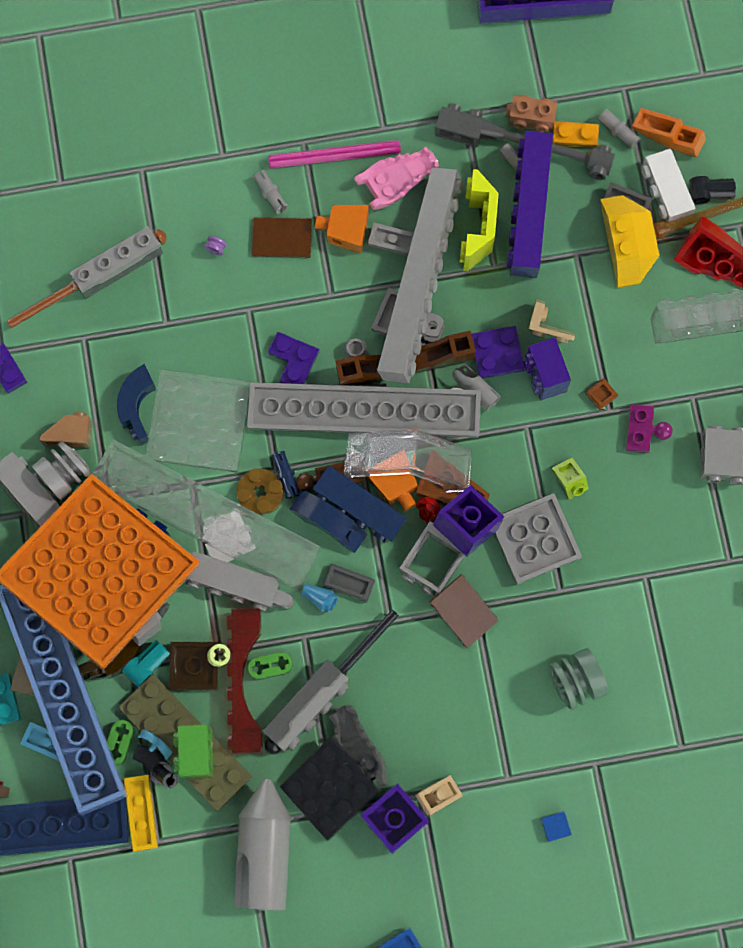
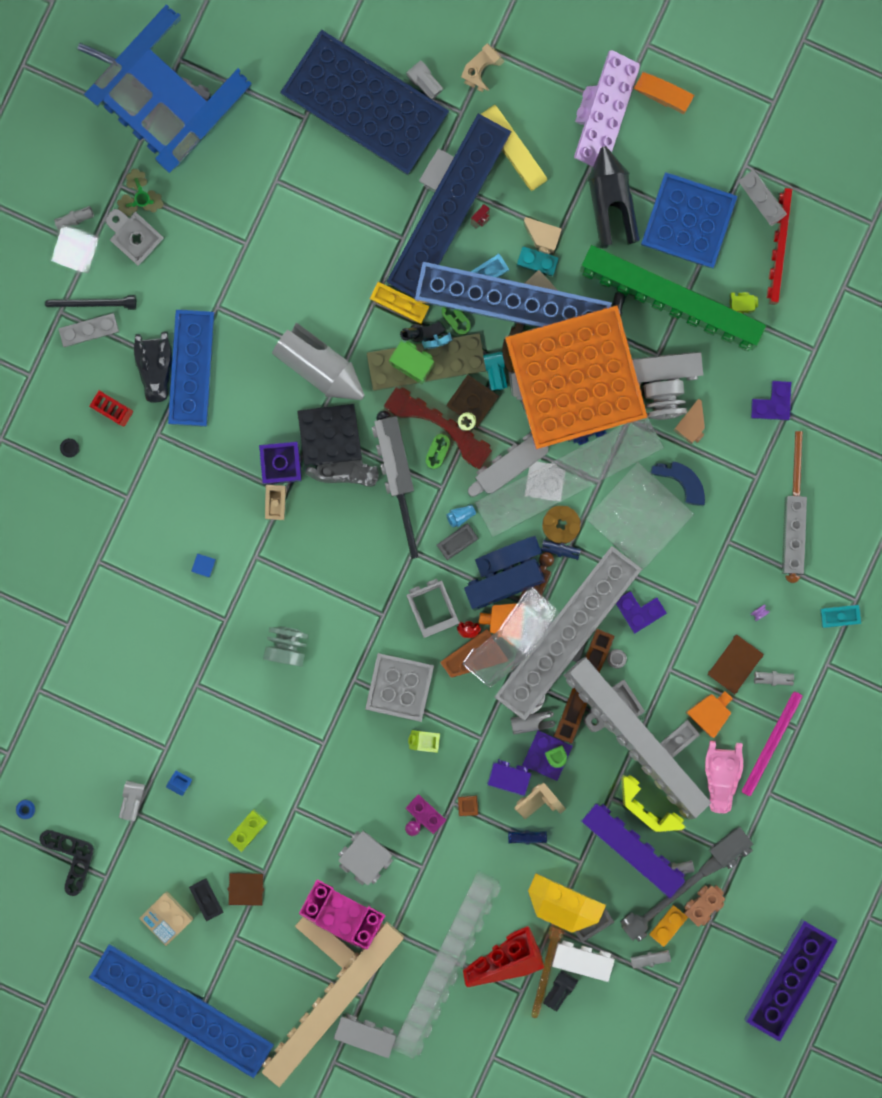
camera: 125 degrees right, 10 degrees up
reddish brown piece [429,574,499,648] -> none
dark purple brick [433,485,505,557] -> none
orange slope [632,108,706,158] -> none
none -> clear blue pin [508,830,547,845]
none -> bright green tile [545,745,567,768]
none -> teal plate [820,605,861,628]

